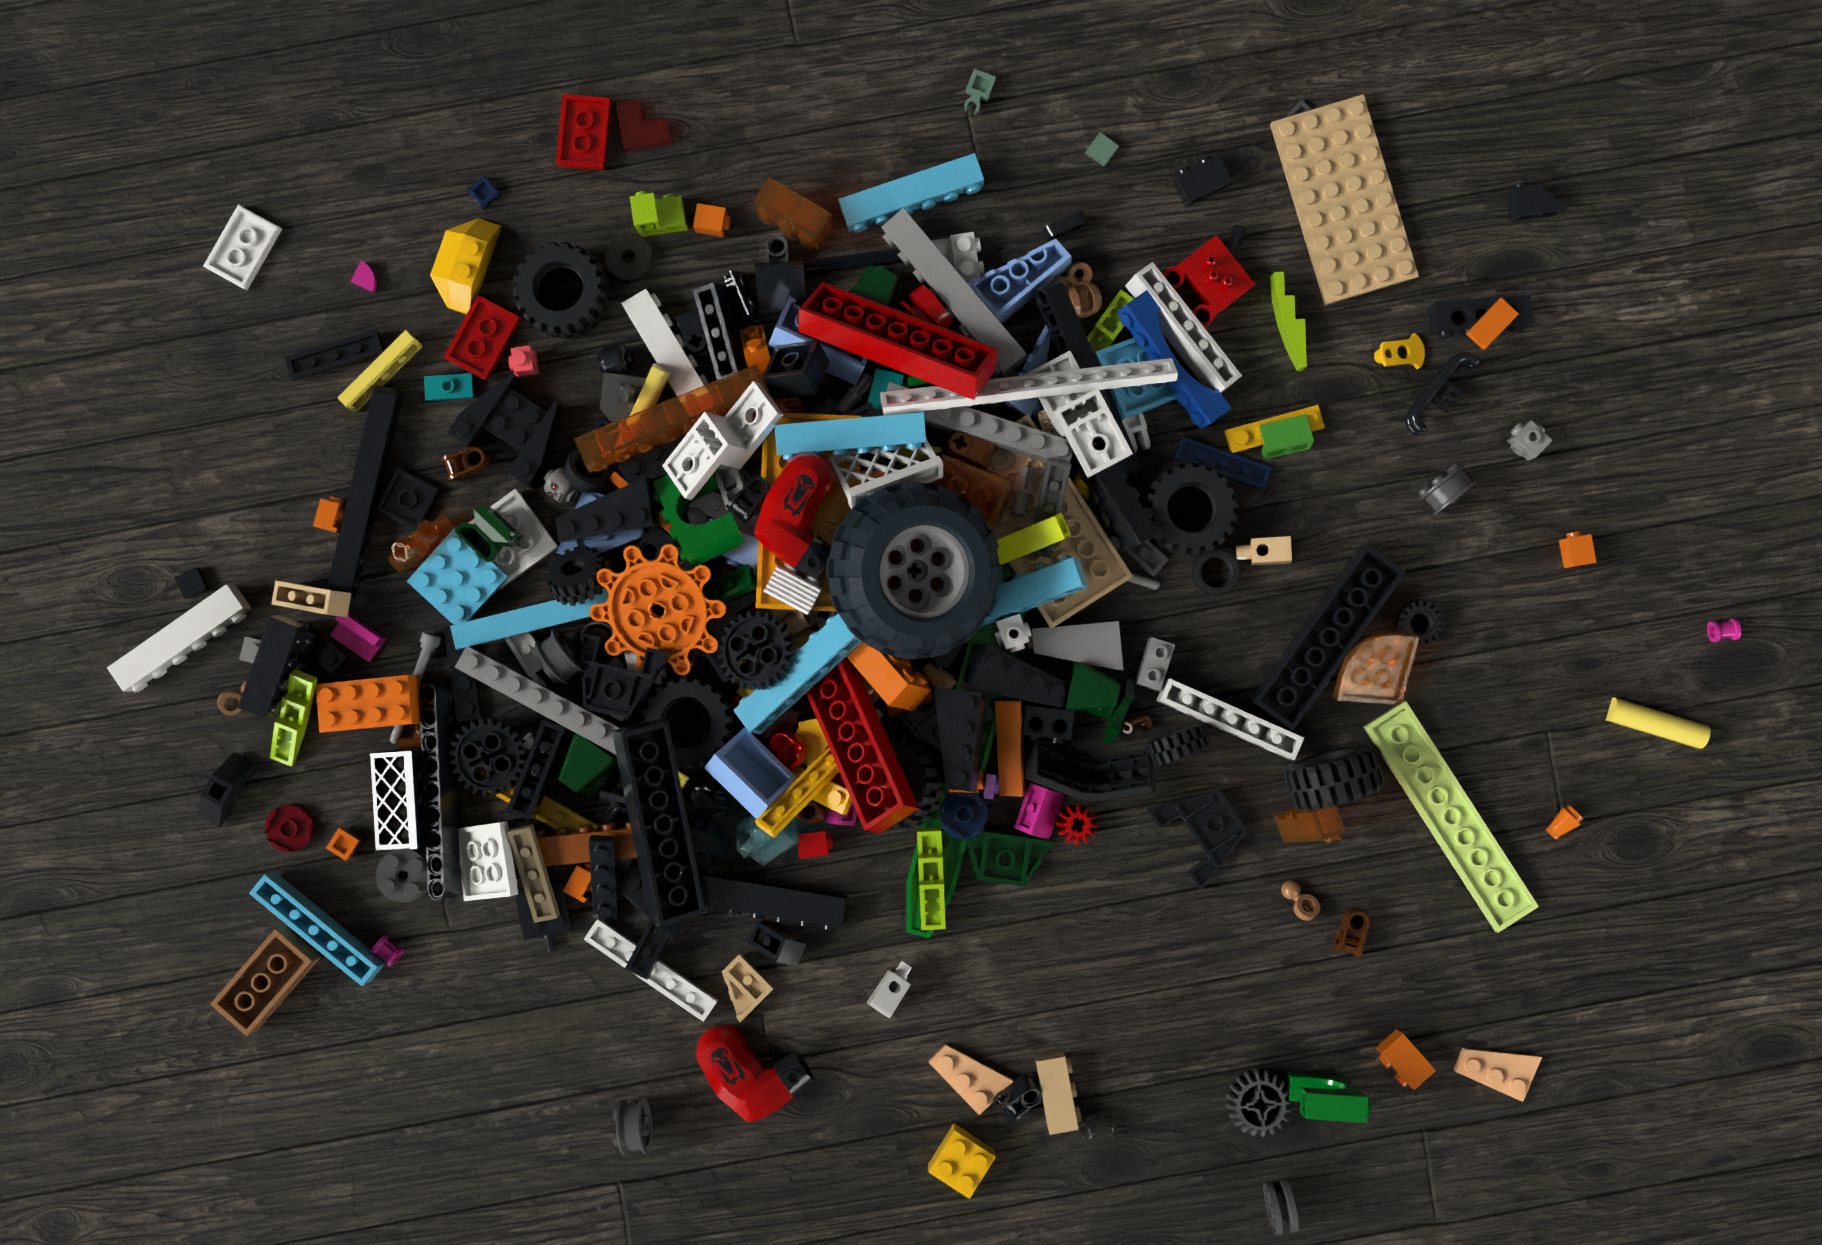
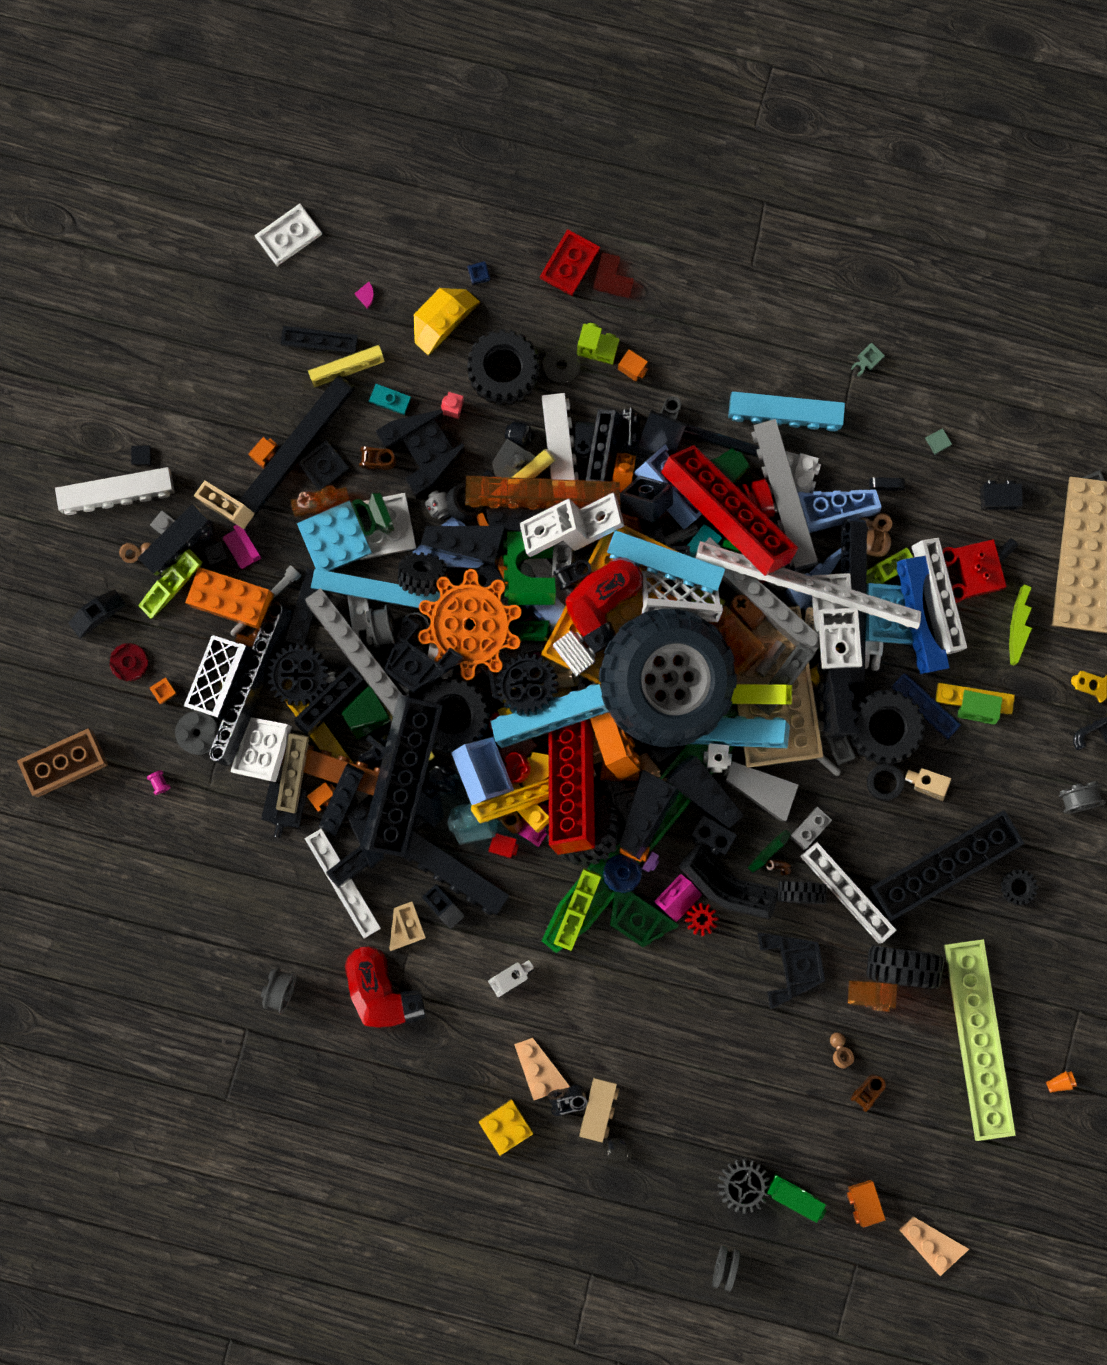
camera: 15 degrees right, 5 degrees down
medium azure brick [249,871,386,986] -> none
red plate [443,295,521,381] -> none
clear orange brick [753,177,833,250] -> none
orange tile [995,699,1025,797] -> none
dark green piece [1063,661,1121,719] -> none
clear orange plate [1333,632,1420,705] -> none

